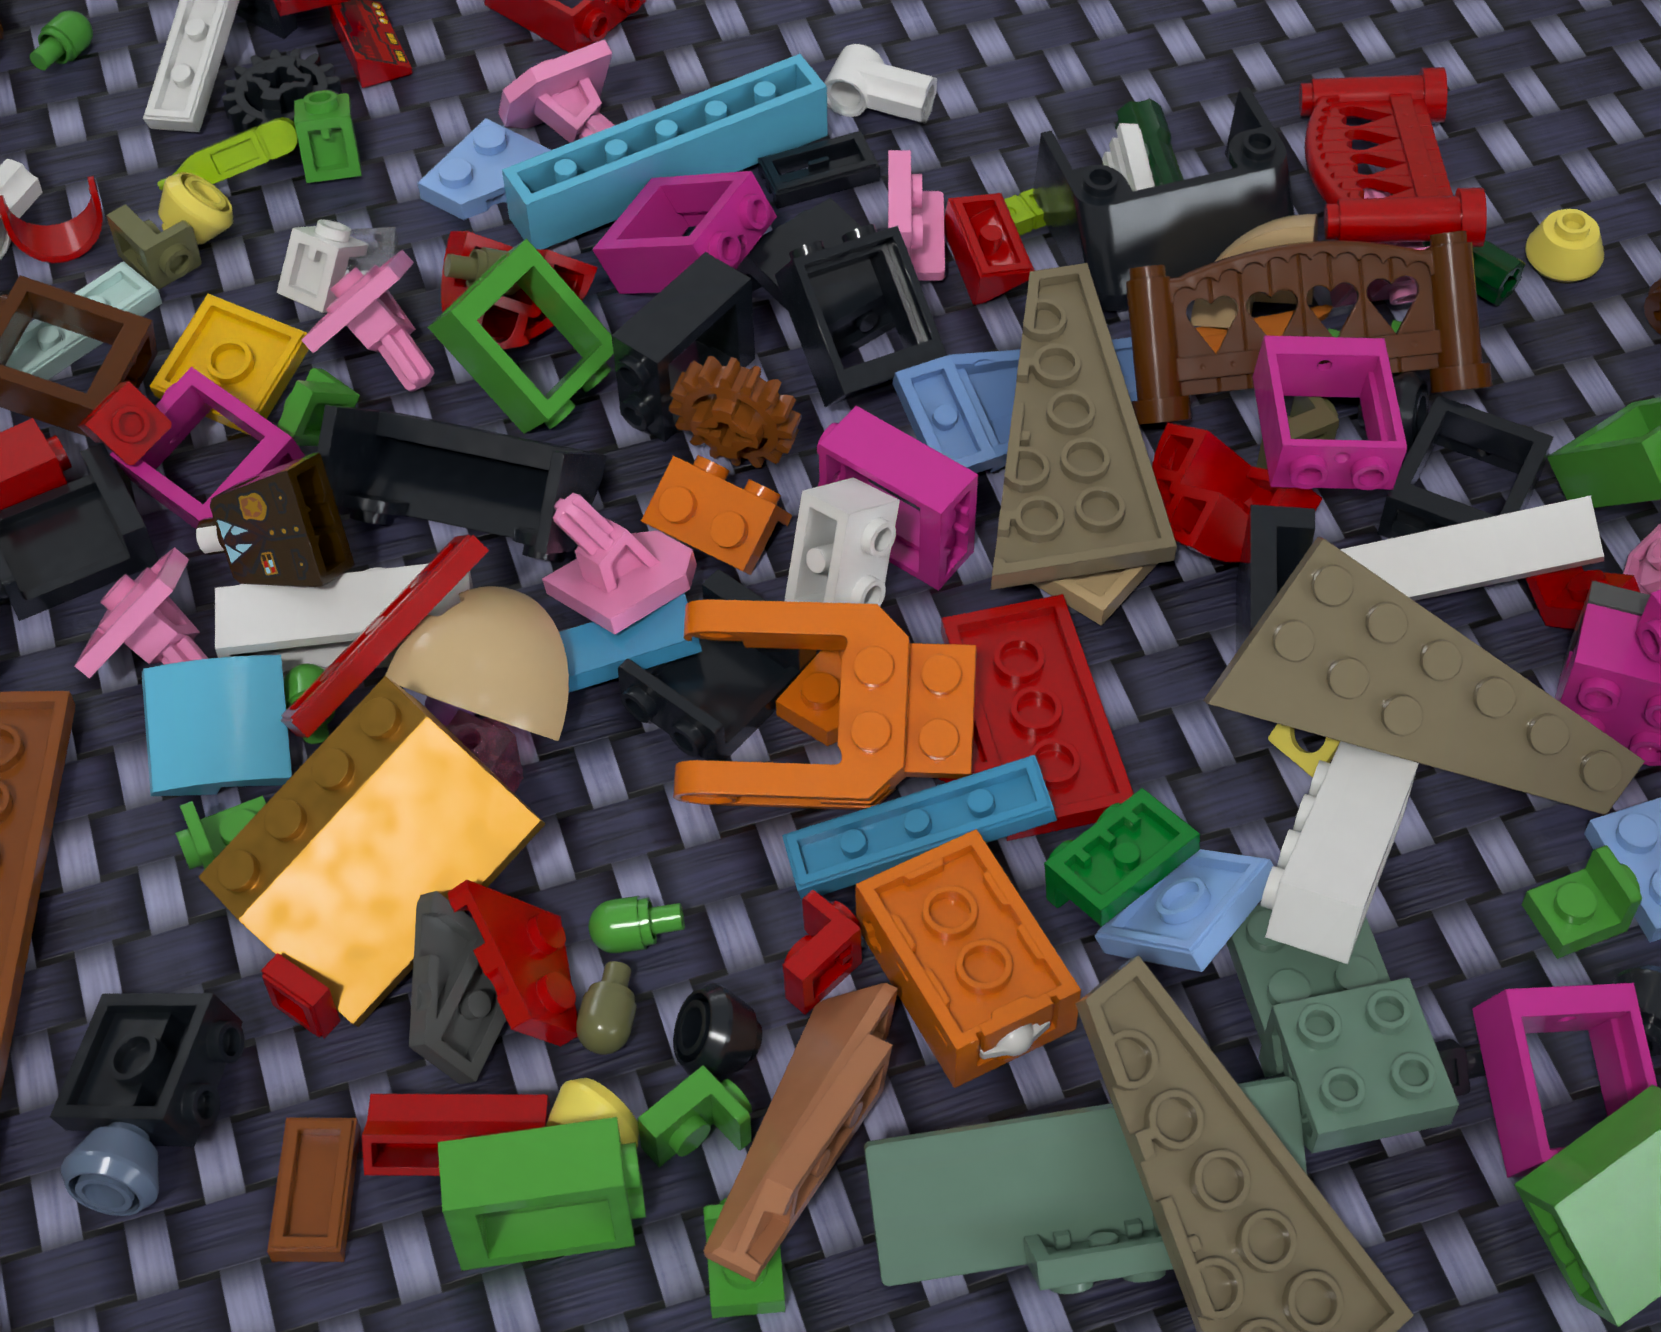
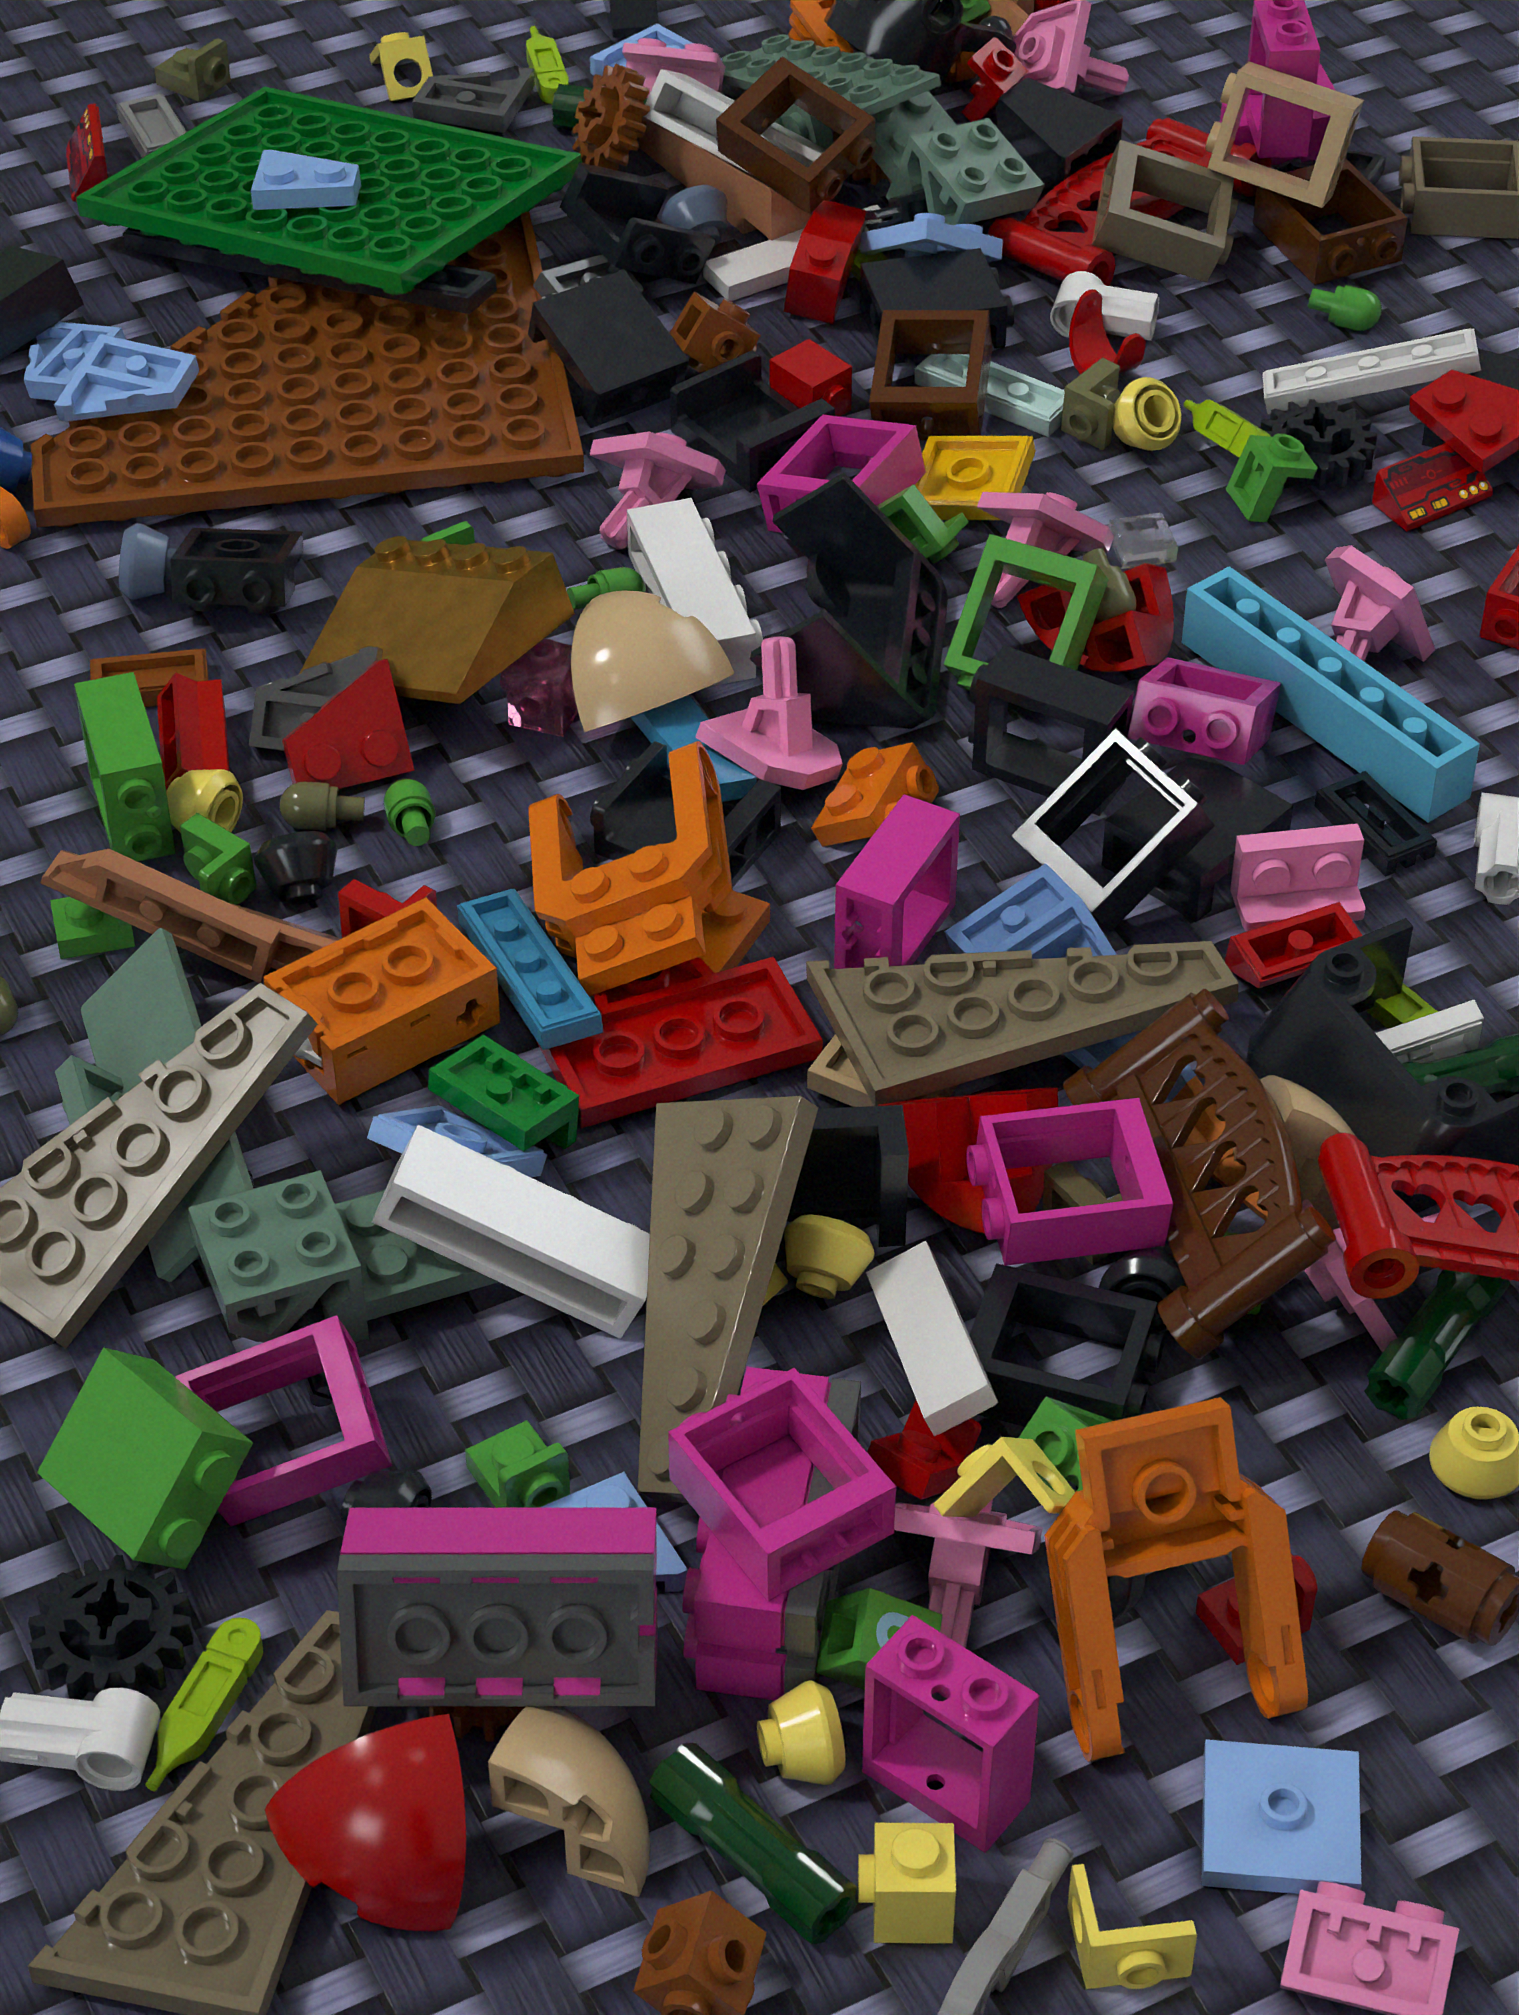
camera: 80 degrees right, 10 degrees down
red bracket [78,381,172,465] -> none
medium azure slope [142,655,292,796] -> none
dark brown torso [196,452,355,587] -> none
red tile [261,953,341,1039] -> none
white bracket [277,220,369,313] -> none
red tile [280,535,489,738] -> none
light blue wing [418,118,551,220] -> none
dark orange gear [669,356,801,468] -> none
white brick [784,477,900,607] -> none

